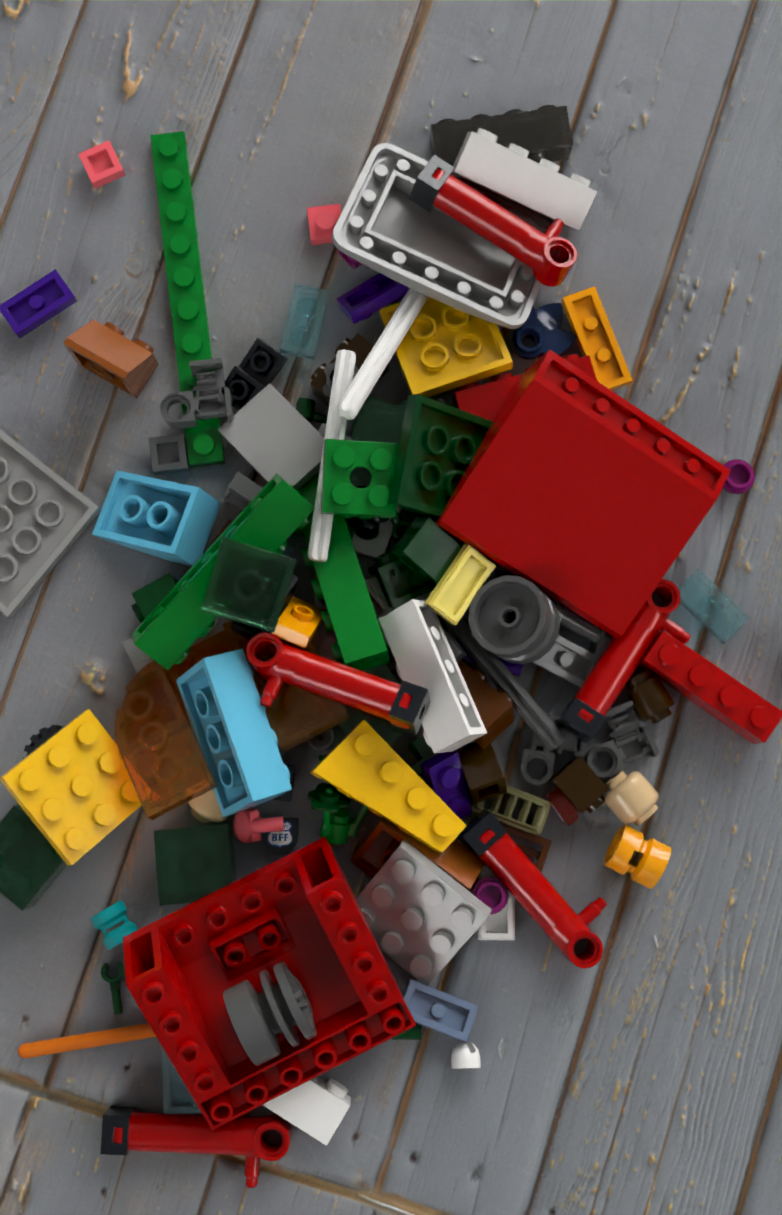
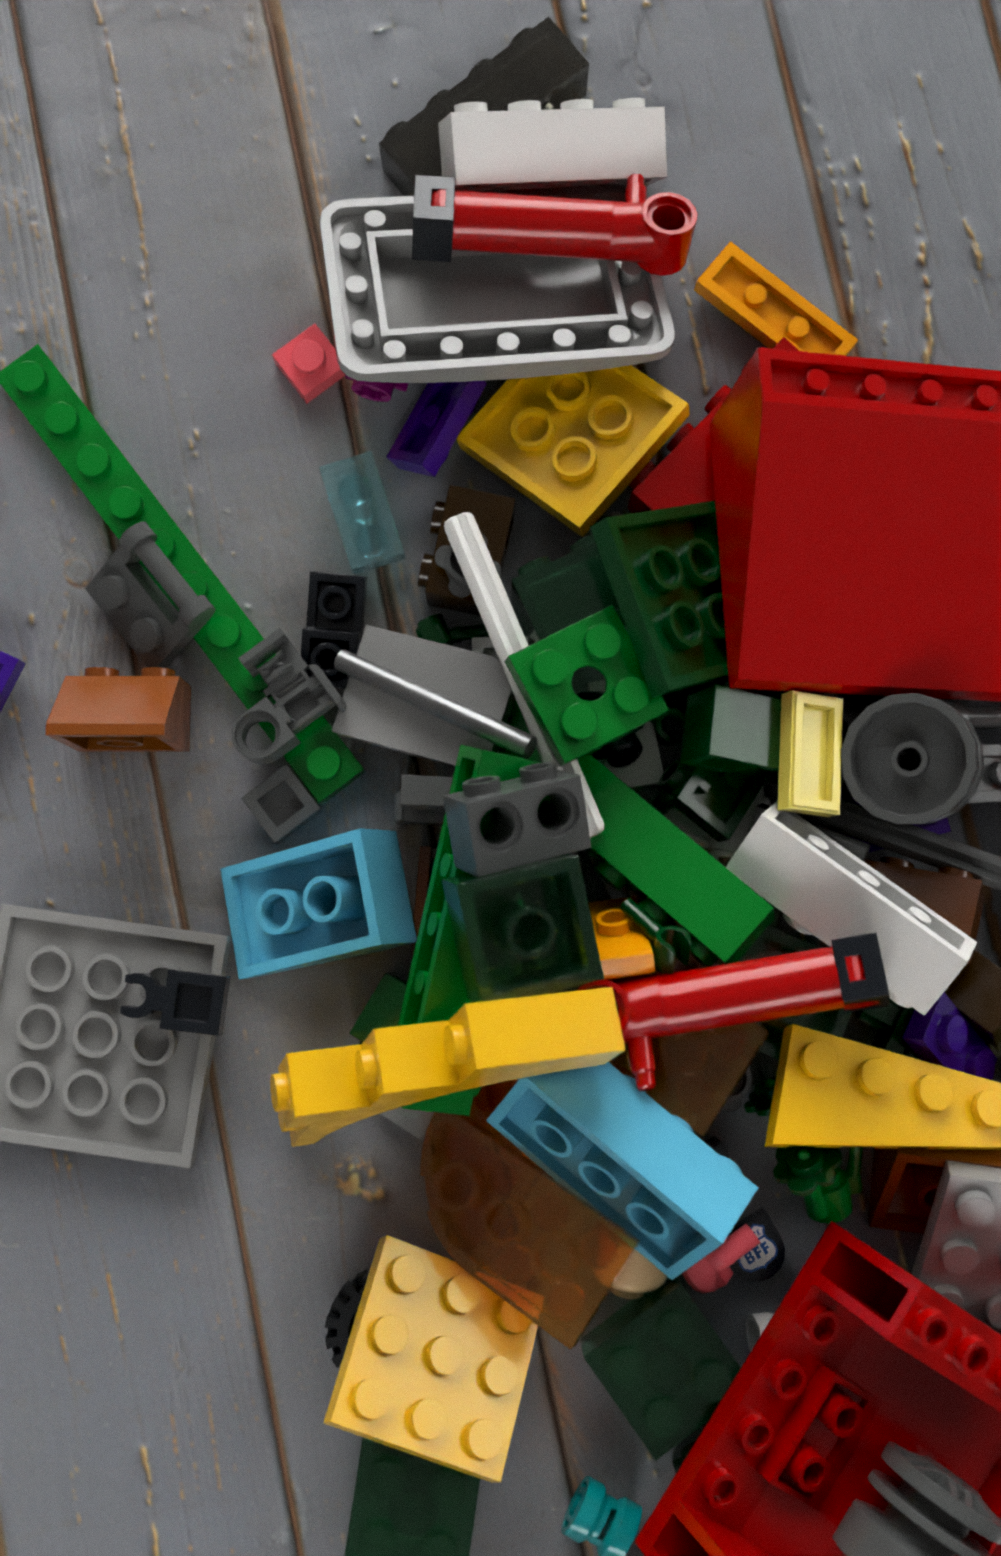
camera: 25 degrees left, 0 degrees up
white axle [337,288,427,420] -> none
dark blue plate [511,303,576,359] -> none
none -> dark grey plate [85,521,216,668]
none -> black plate [120,969,231,1036]
none -> yellow arch [270,987,625,1147]
none -> flat silver bar [334,649,537,759]
none -> dark grey brick [443,762,591,877]
none -> dark green hand [620,898,691,974]

